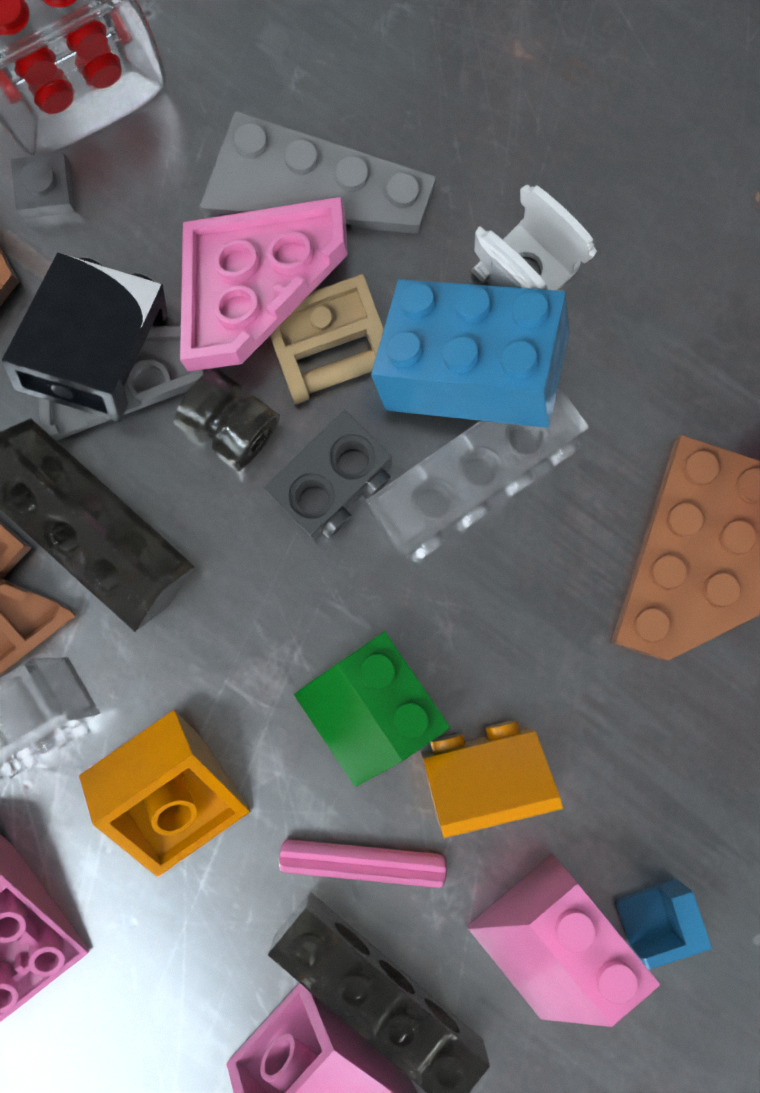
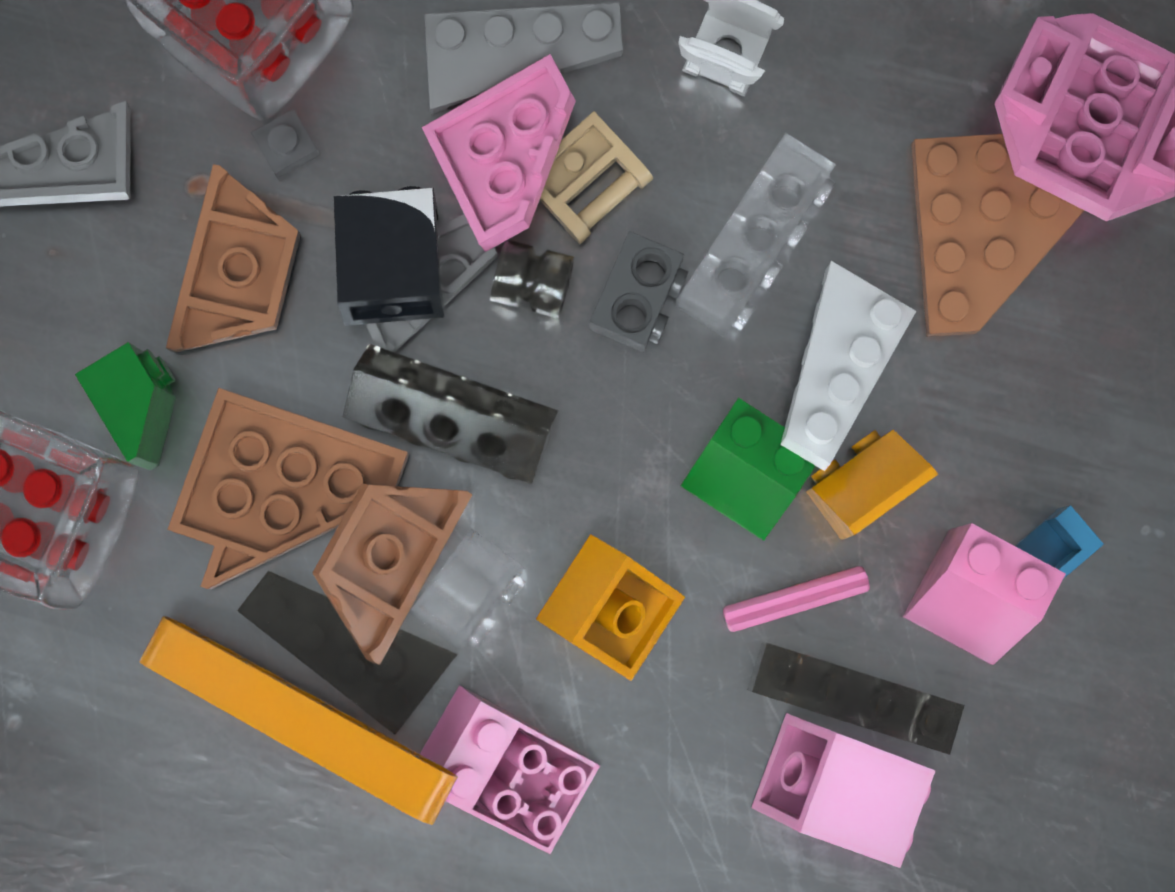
camera: 20 degrees left, 0 degrees up
dark azure brick [371,279,570,428] -> none
none -> white wing [781,261,916,471]

